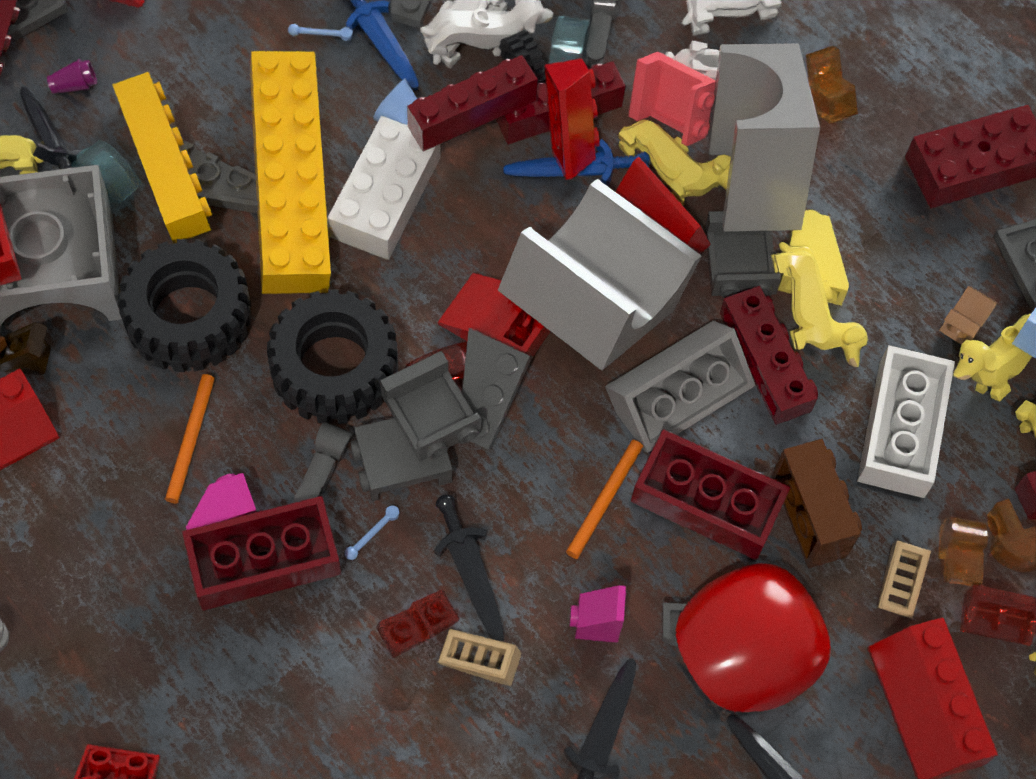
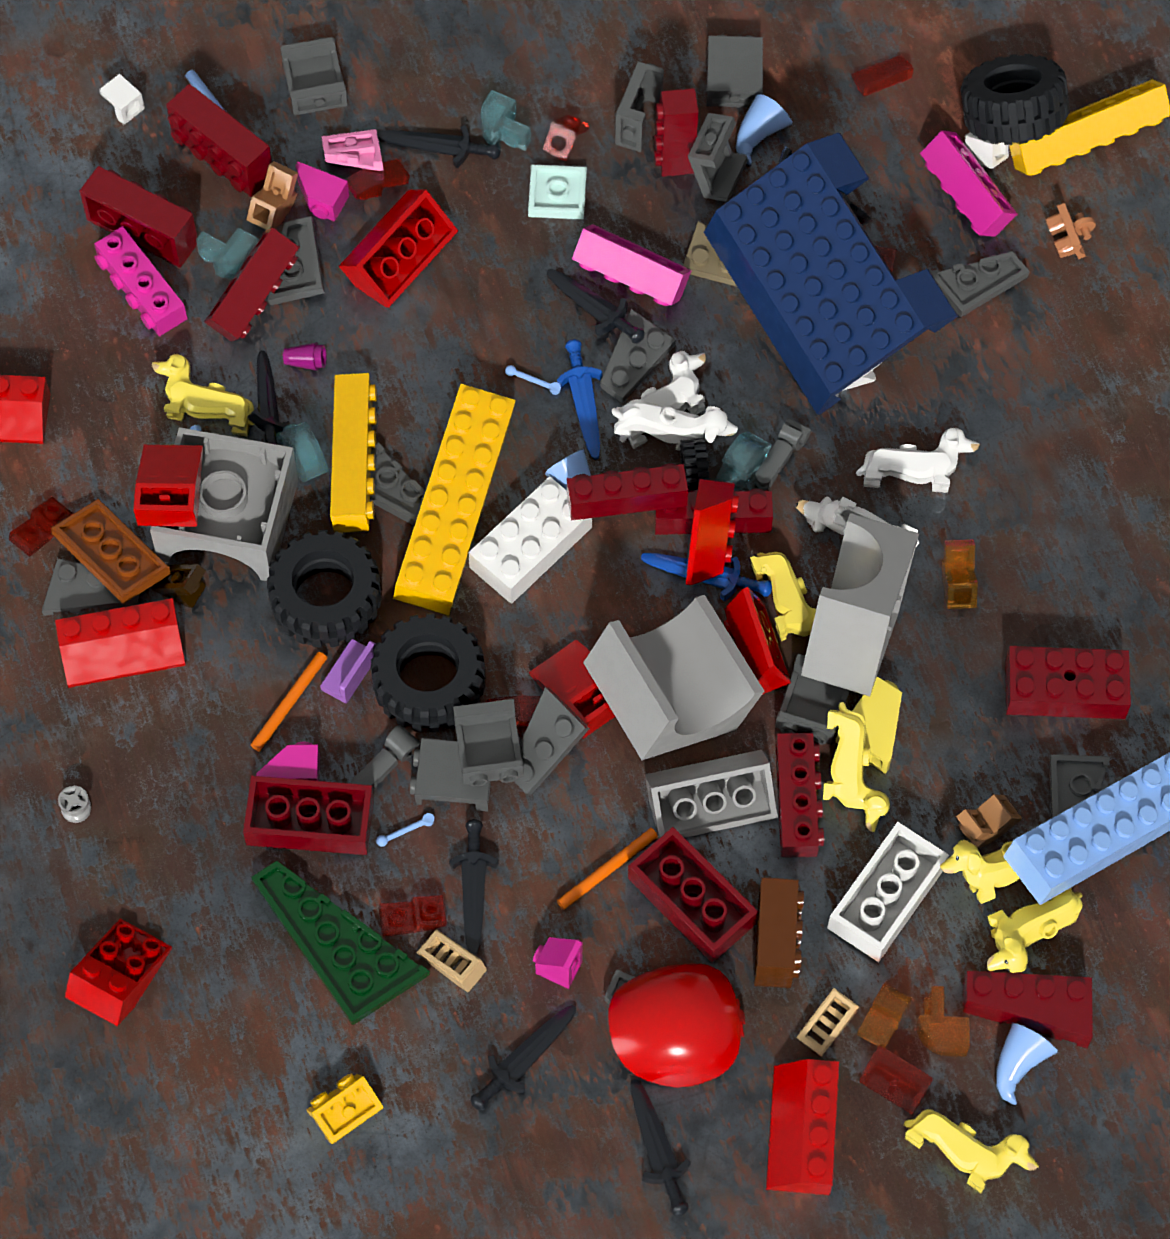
camera: 25 degrees right, 0 degrees up
coral panel [629,52,716,146] -> none
none -> dark green wing [251,861,430,1026]
none -> medium lavender panel [320,639,376,704]

